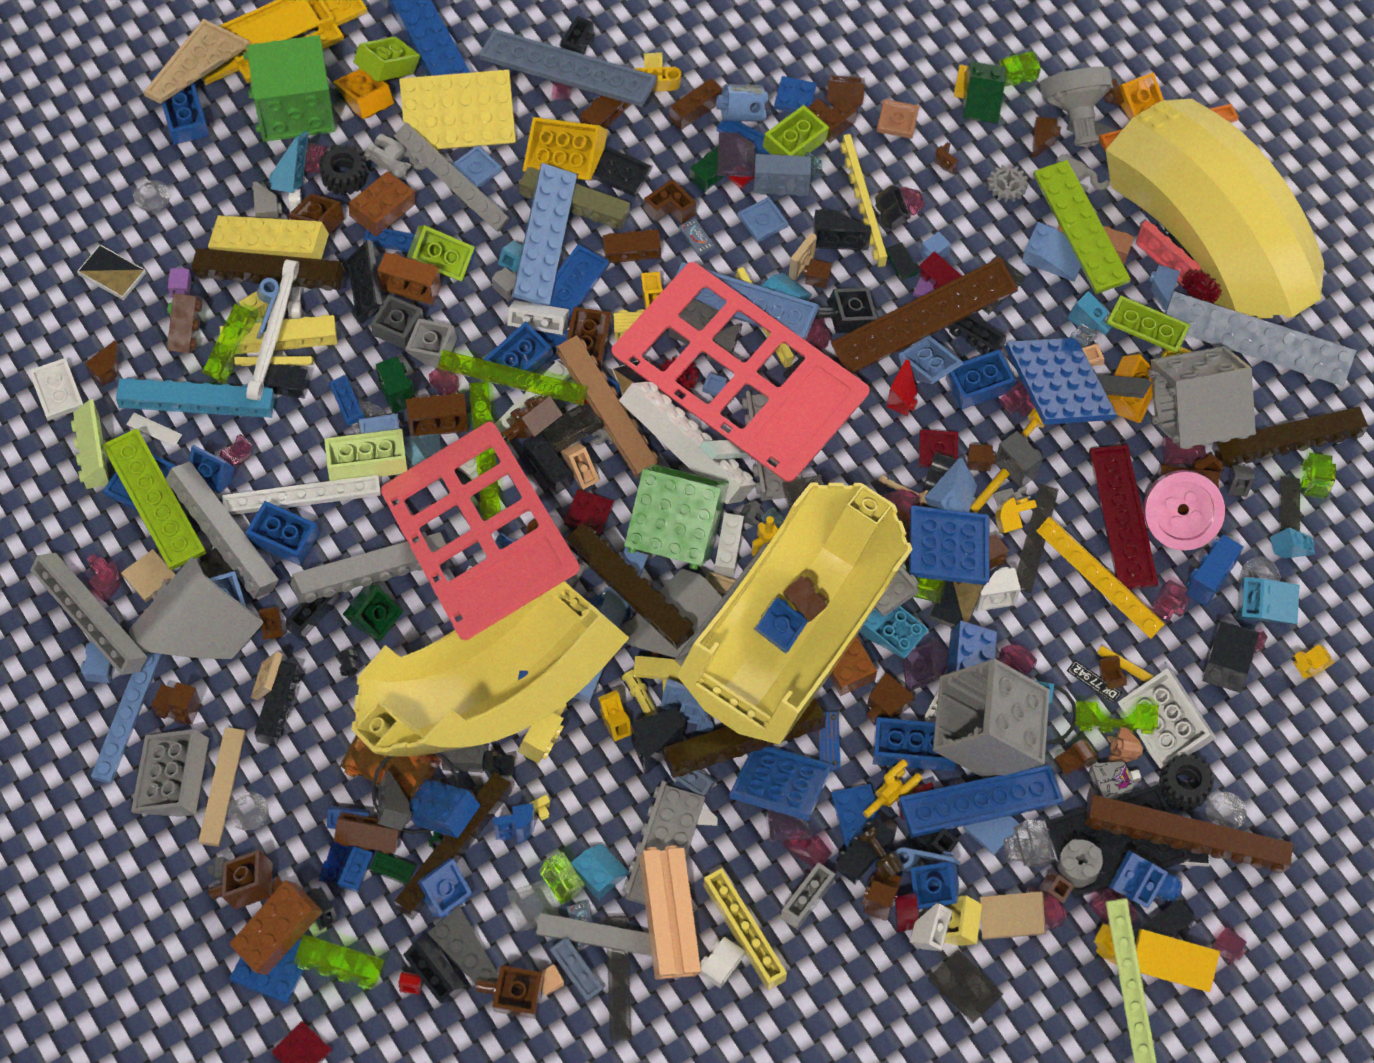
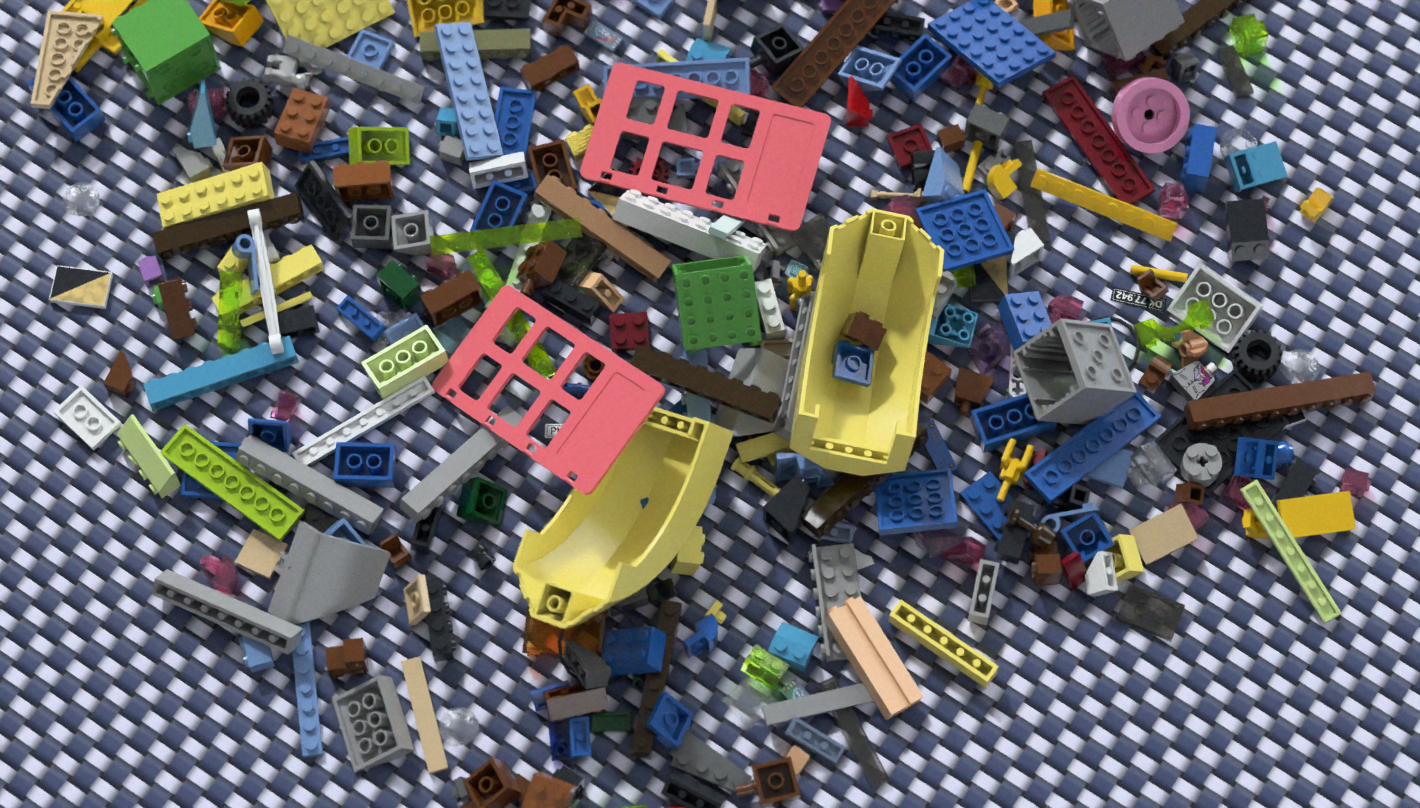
camera: 20 degrees left, 5 degrees up
white sticker [126,413,182,447] -> none
yellow brick [598,690,631,741] -> none
white brick [700,937,745,988] -> none
reddish brown brick [803,259,832,289] -> none
dark azure slope [1270,528,1315,559] -> none

